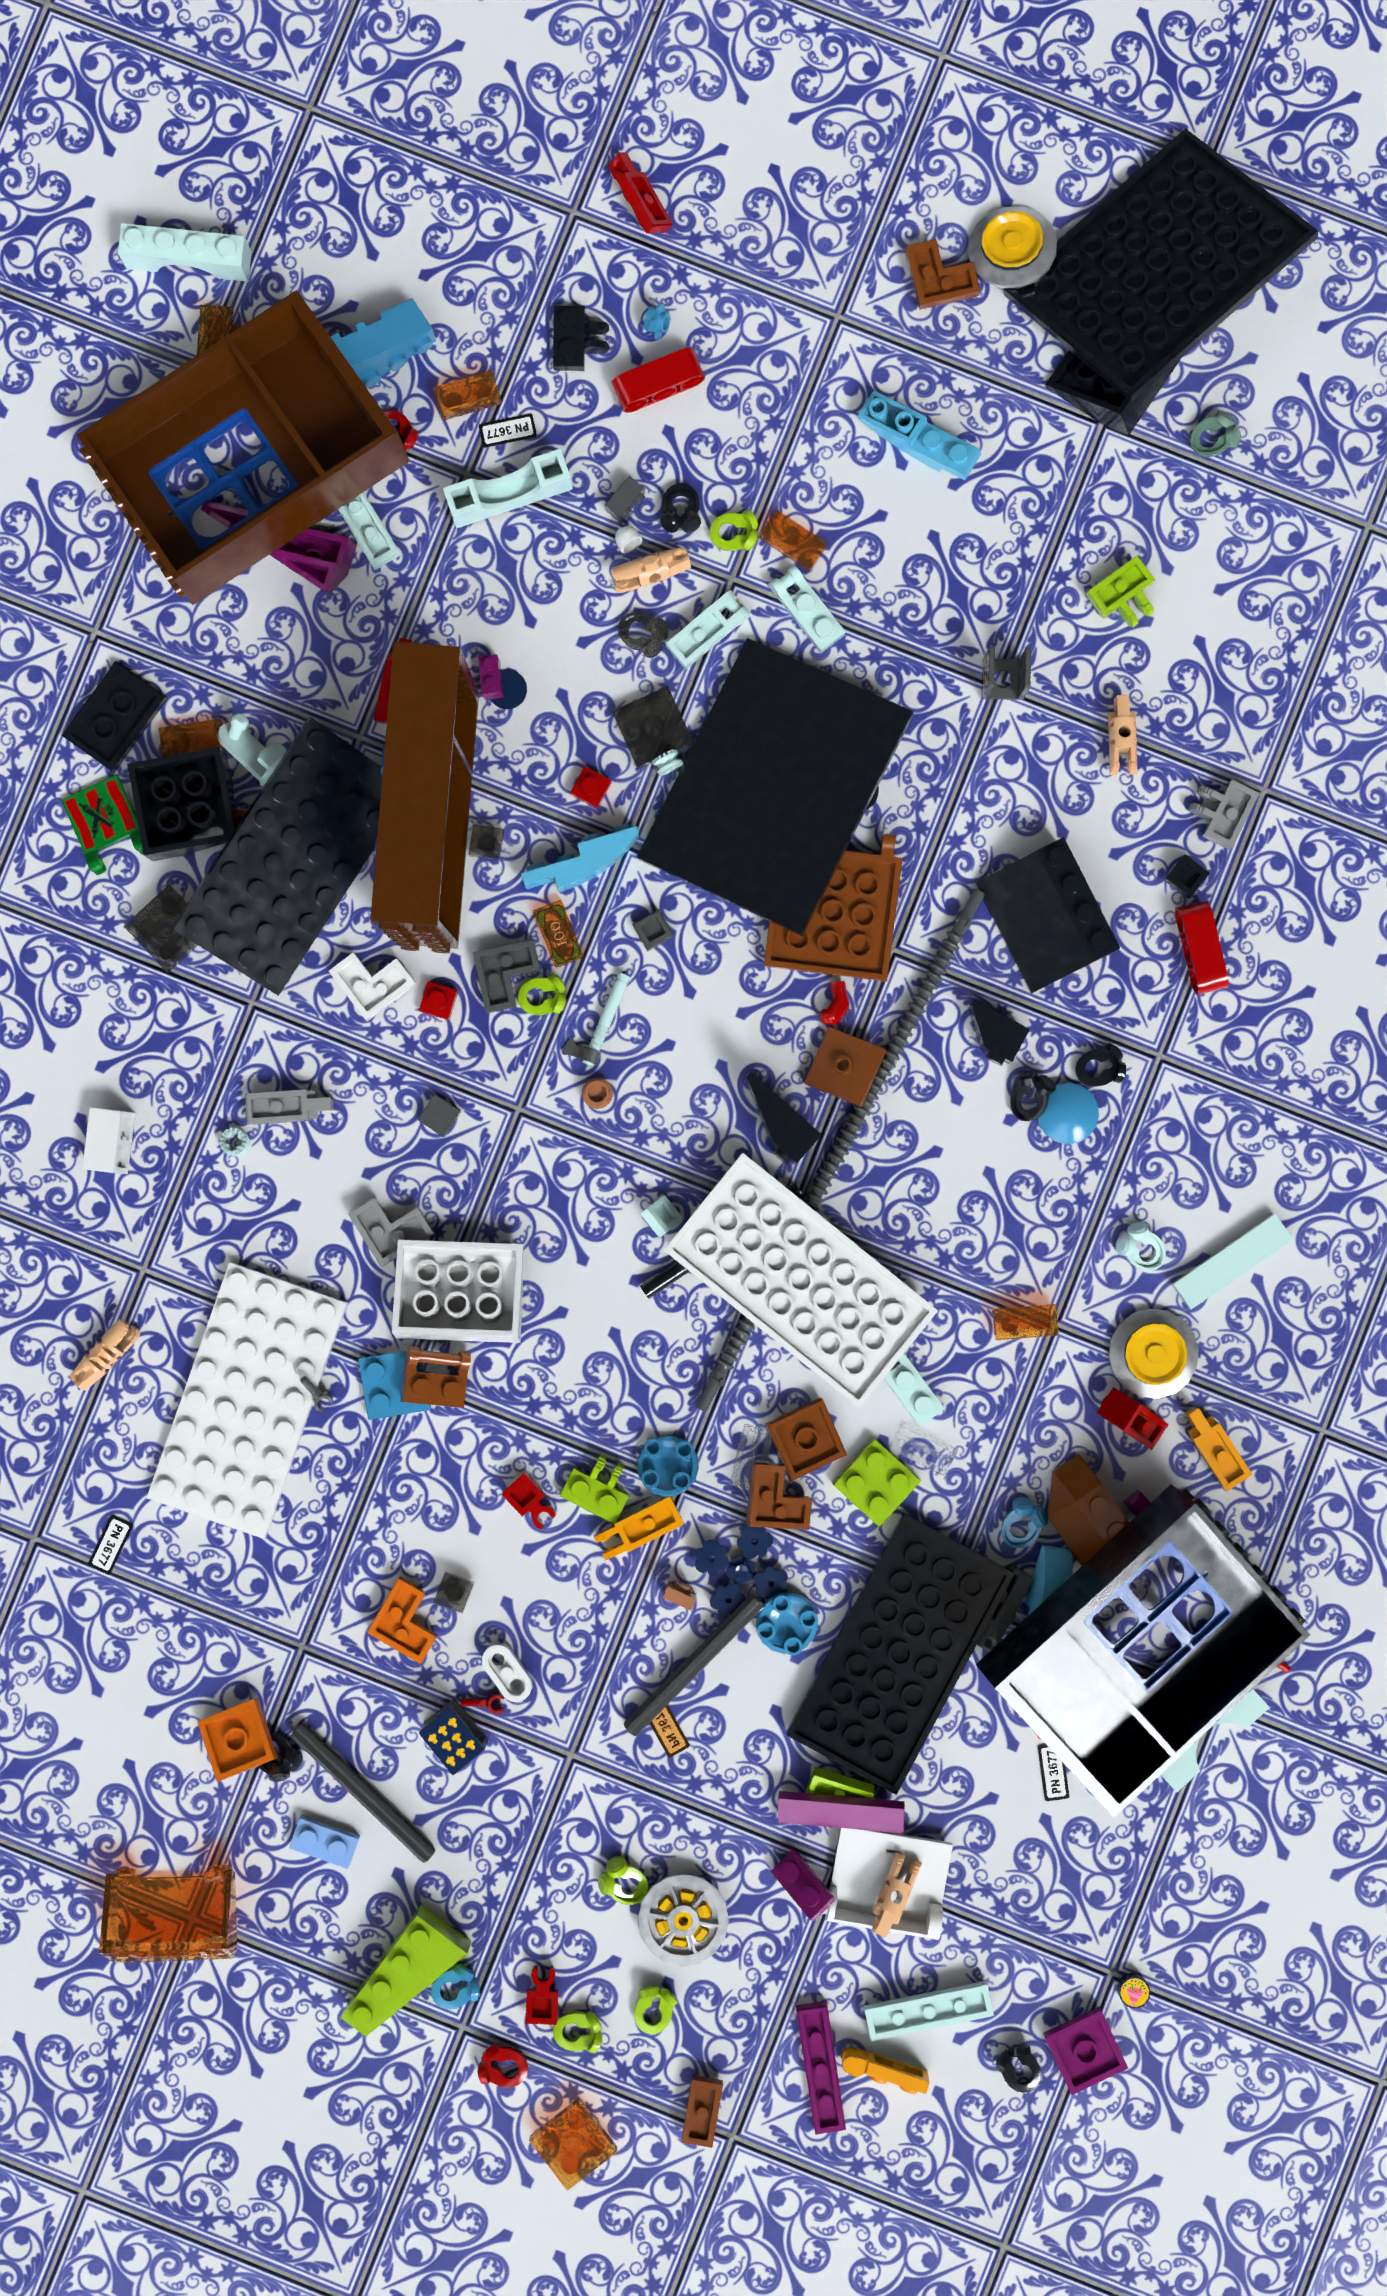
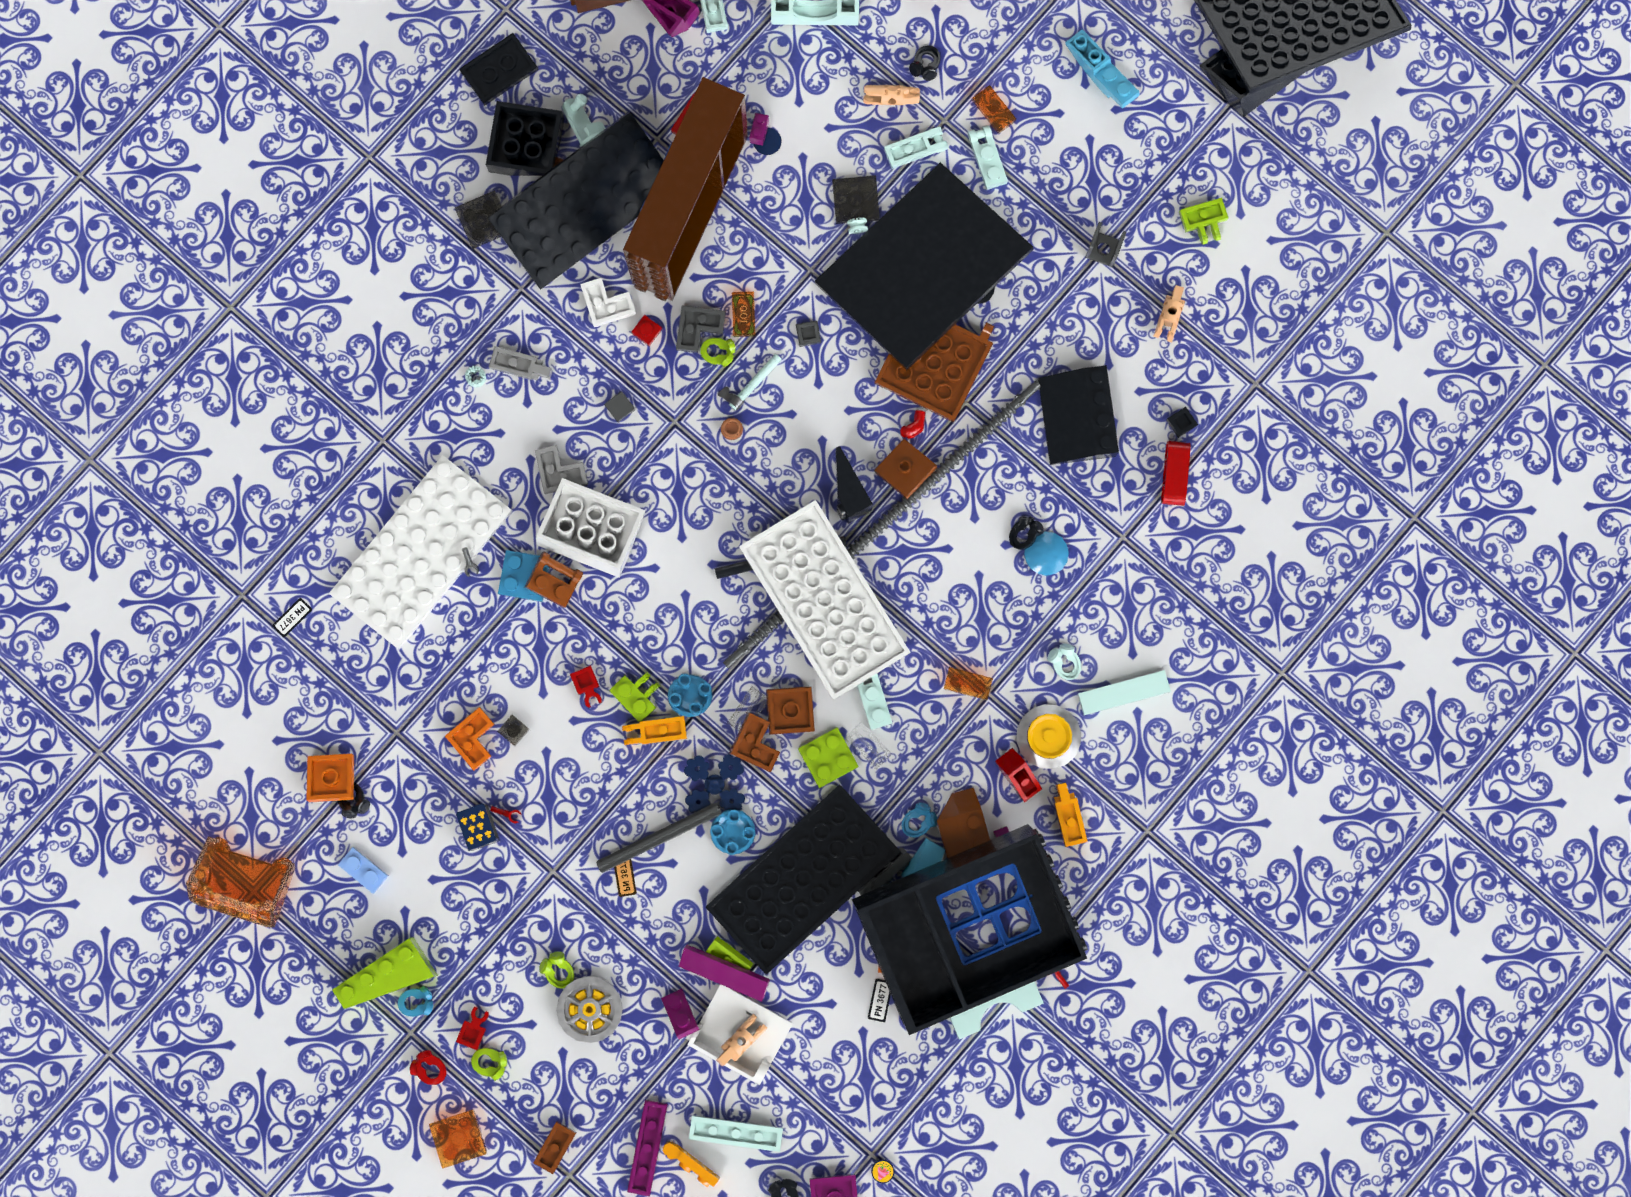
camera: 15 degrees right, 5 degrees down
flag [61,775,143,875] -> none
light nougat hinge [70,1319,141,1391] -> none
white hinge [82,1107,135,1174] -> none
clear orange plate [159,719,226,757] -> none
dark grey axle [291,1723,435,1863] -> none
clear smoke plate [468,824,505,861] -> none
white plate [482,1643,532,1702] -> none
medium azure slope [521,824,639,892] -> none
red plate [570,766,612,810] -> none
dark grey piece [605,476,645,523] -> none
white hinge [615,526,642,554] -> none
clear smoke piece [618,612,669,658] -> none
lime piece [634,1985,678,2034] -> none
light aqua plate [641,1195,683,1238] -> none
nougat plate [663,1580,696,1611] -> none
lime piece [709,509,758,551] -> none
black slope [968,1000,1030,1066] -> none
black piece [1075,1043,1126,1087] -> none
light grey hinge [1189,779,1260,850] -> none
sand green piece [1190,411,1241,457] -> none

